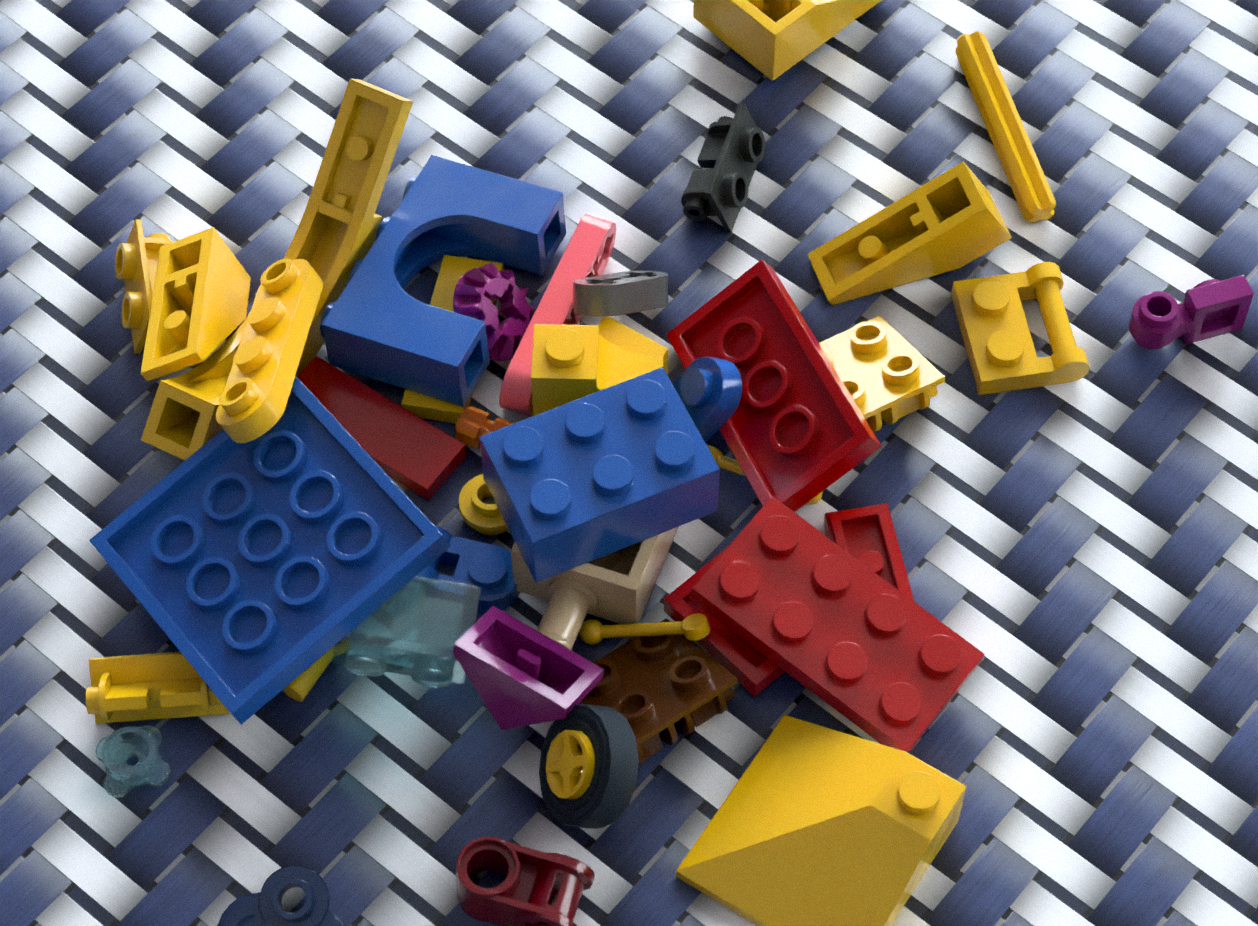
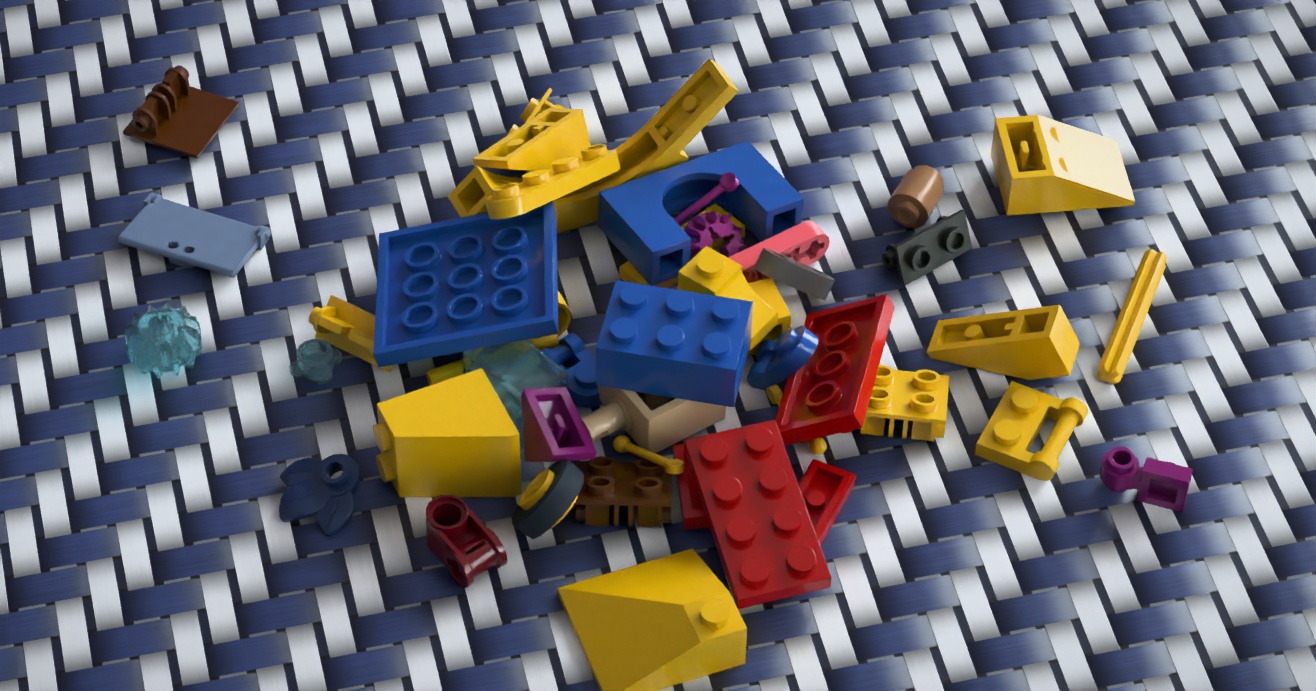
camera: 35 degrees right, 10 degrees down
red tile [297,356,466,500] -> none
none -> yellow slope [373,368,522,497]
none -> magenta hinge [674,172,739,225]
none -> medium nougat brick [888,165,944,228]

